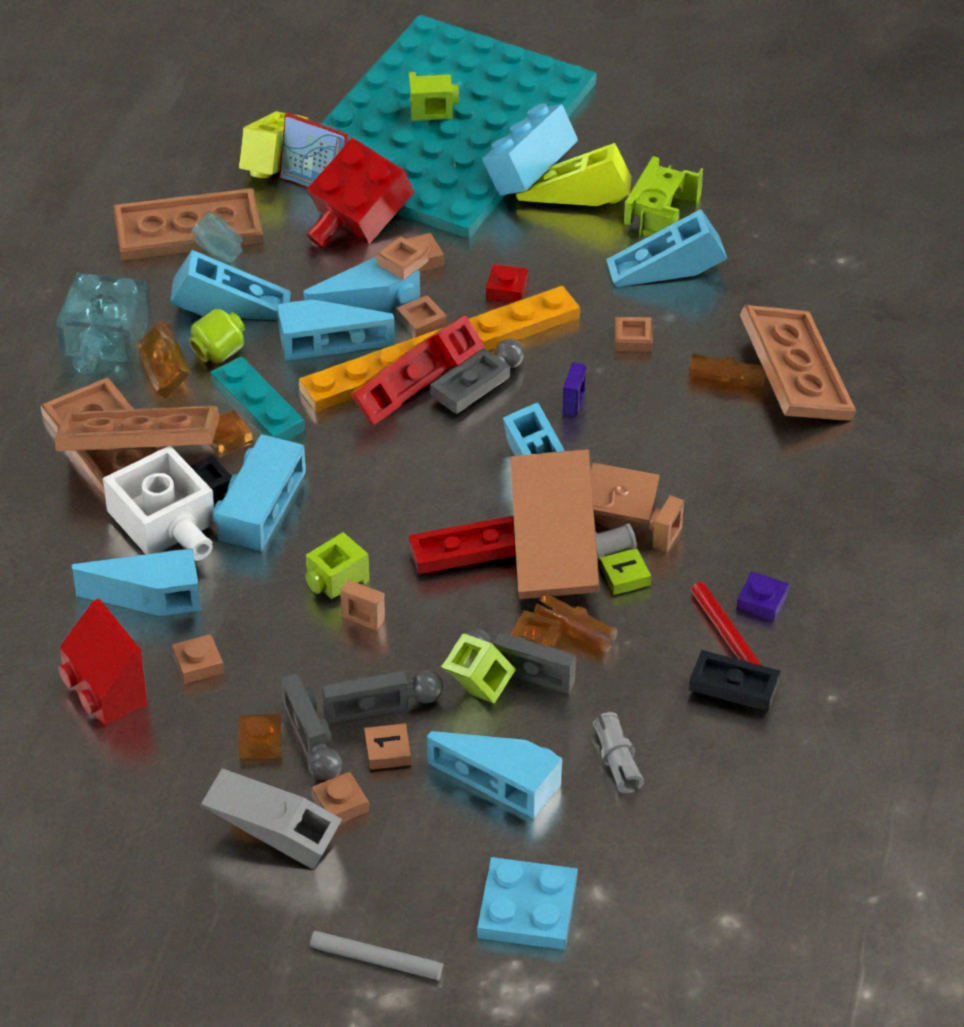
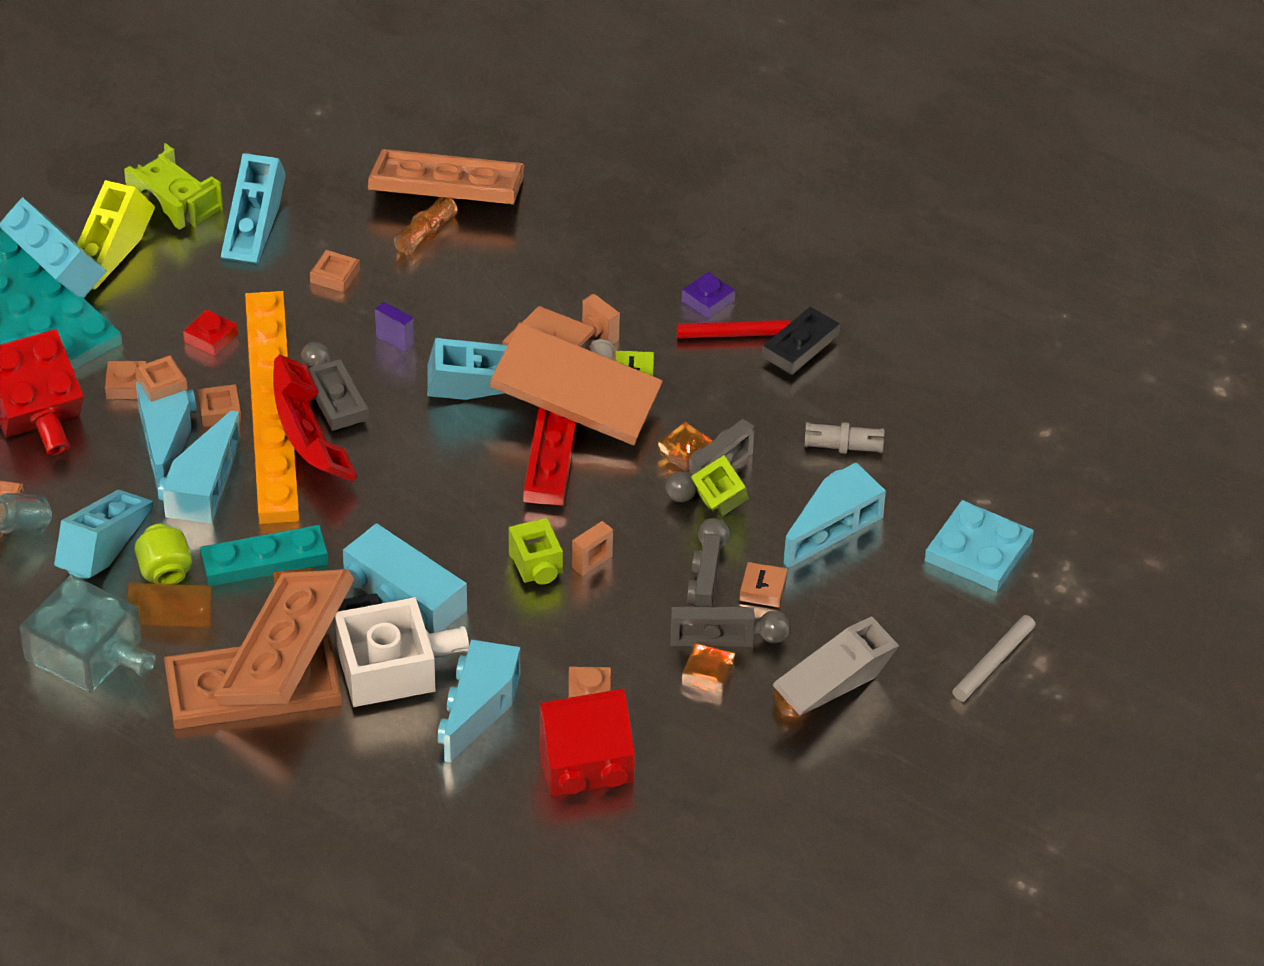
camera: 70 degrees left, 0 degrees up
nougat plate [311,771,369,824] -> none
clear orange pin [534,593,617,652] -> none

